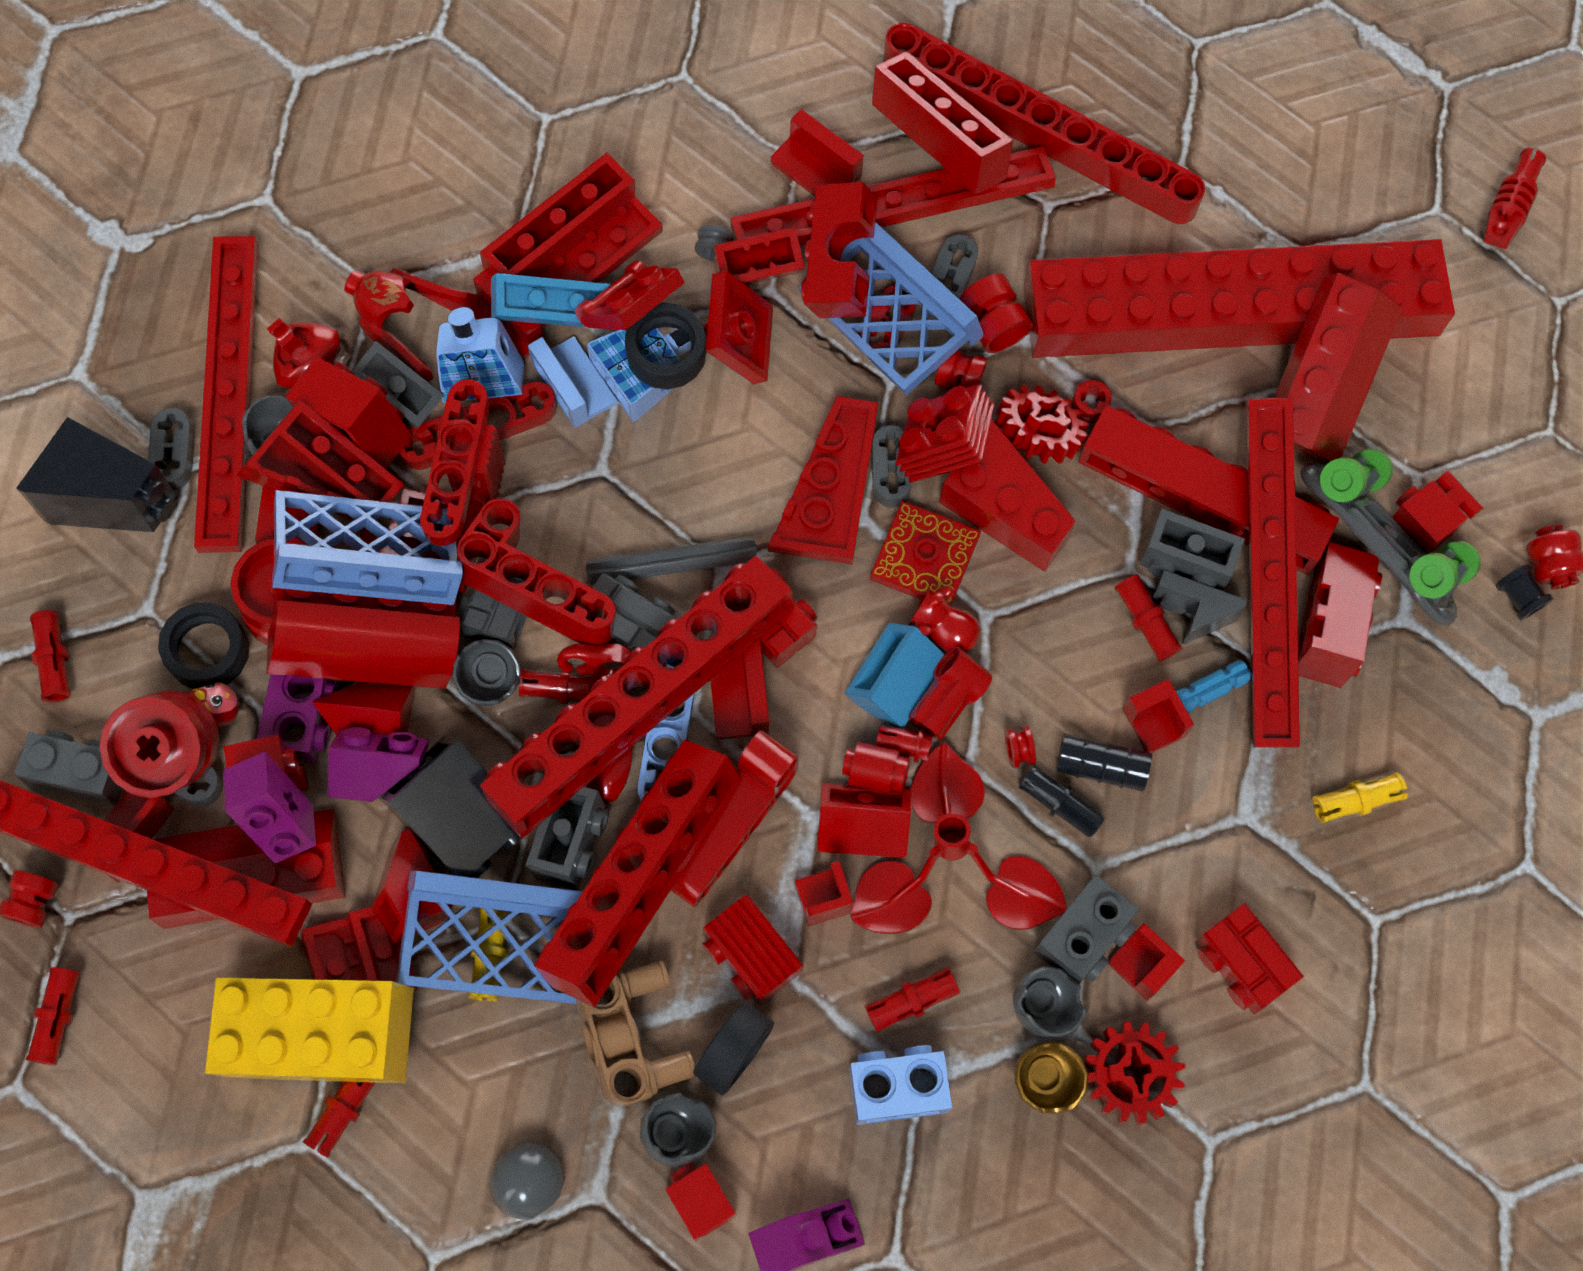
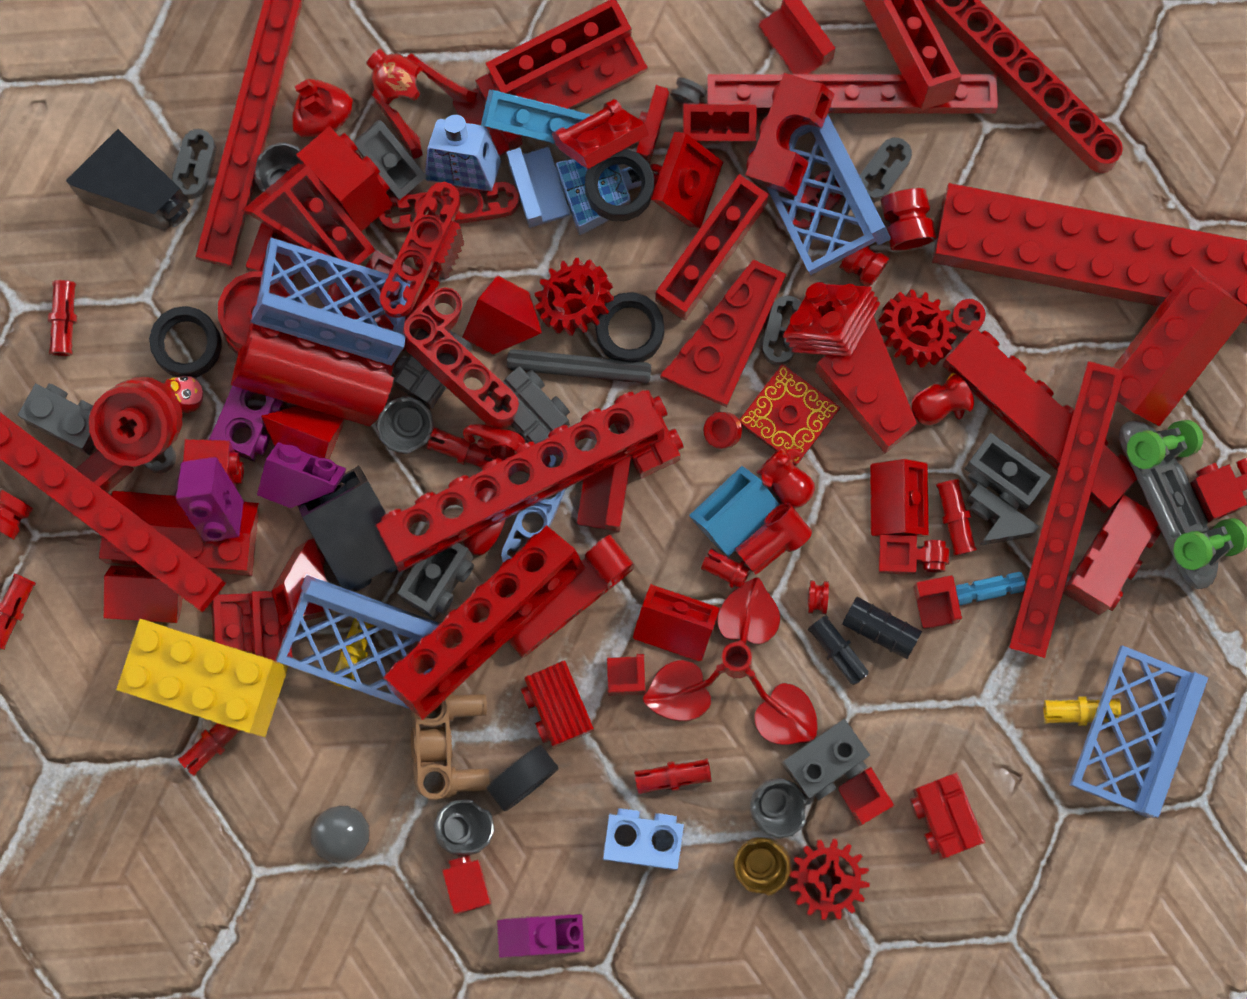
camera: 20 degrees right, 10 degrees up
red brick [842,742,910,795] -> none
none -> red brick [103,565,183,623]
none -> red slope [462,275,542,356]
none -> red gear [534,258,614,336]
none -> black tyre [595,292,665,362]
none -> red plate [636,85,669,164]
none -> red brick [655,174,769,321]
none -> red tile [703,412,742,449]
none -> red panel [870,459,929,537]
none -> red plate [879,535,950,574]
none -> red animal [911,372,974,426]
none -> medium blue fence [1070,646,1208,818]

